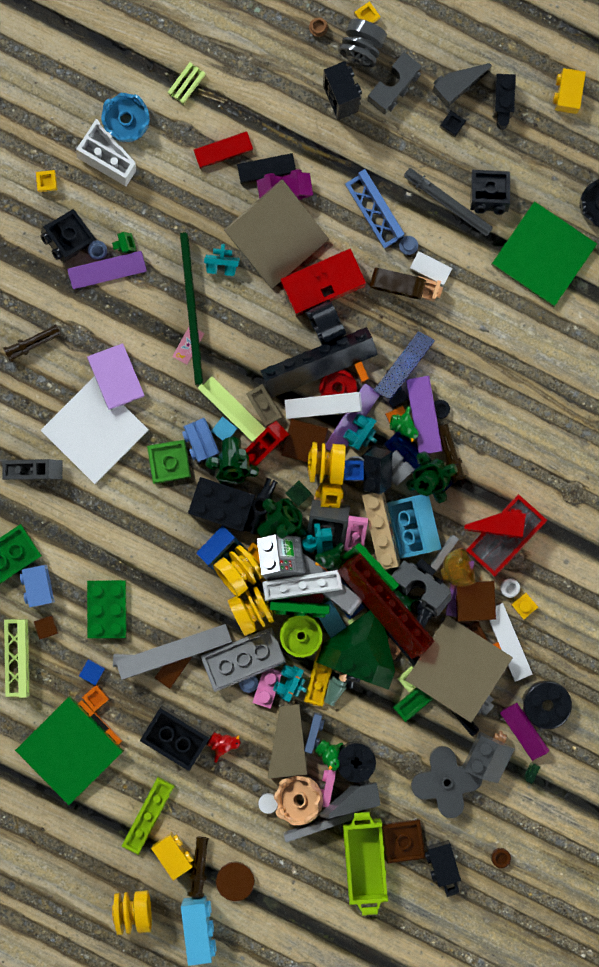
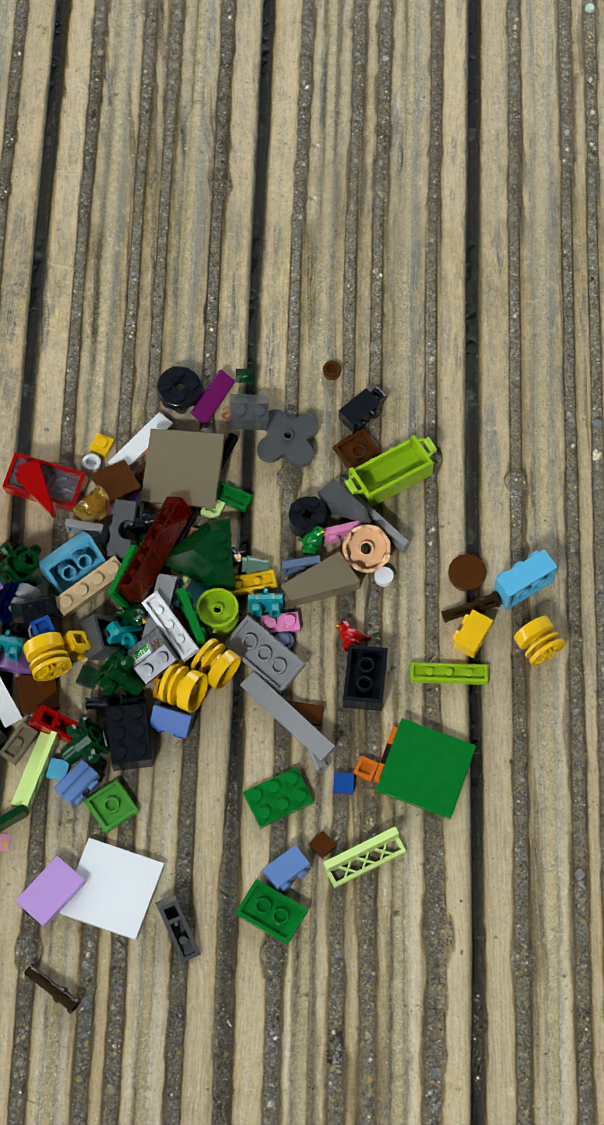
camera: 115 degrees left, 20 degrees down
bright pink plate [344,516,368,551] -> none

